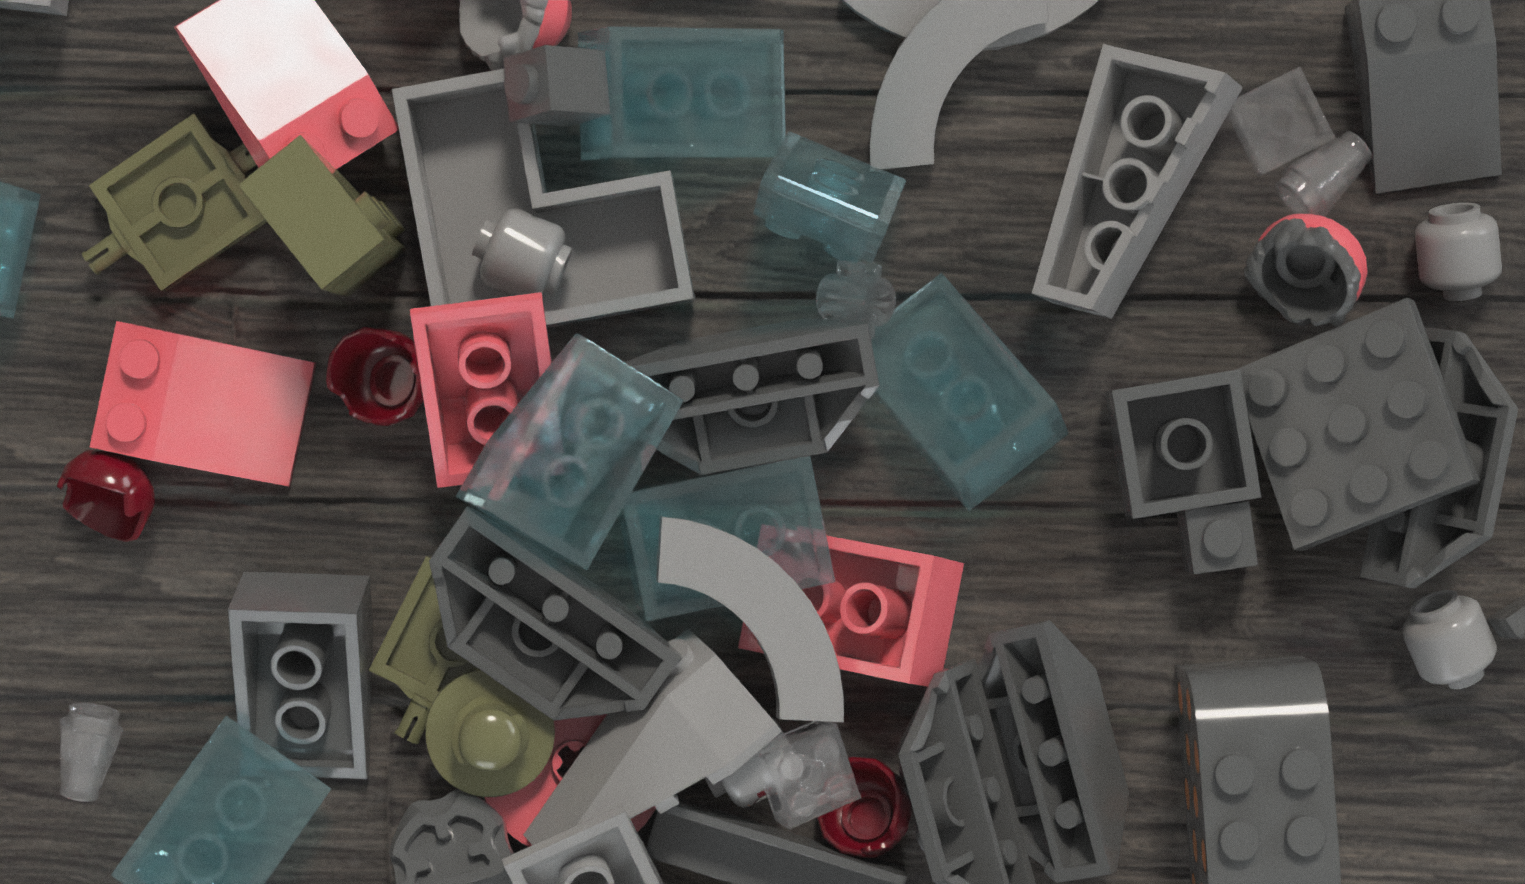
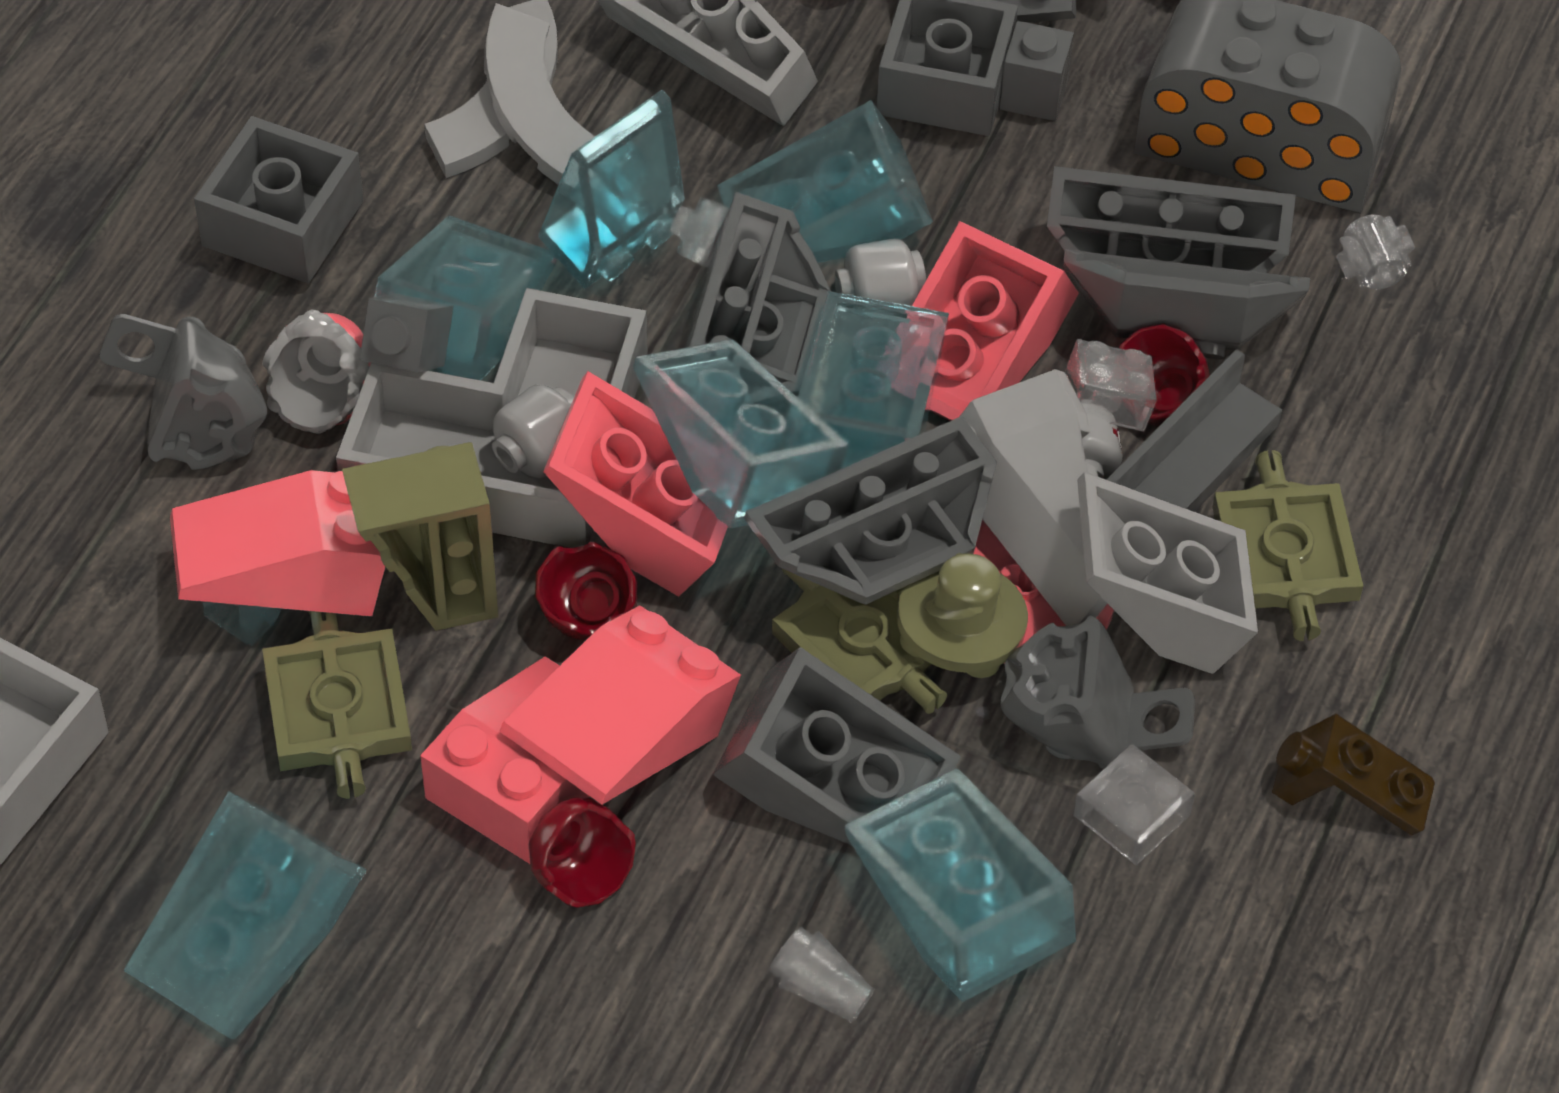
camera: 70 degrees left, 35 degrees down
light grey tile [656,516,844,722] -> none
none -> coral slope [500,606,741,805]
none -> light grey head [834,238,926,323]

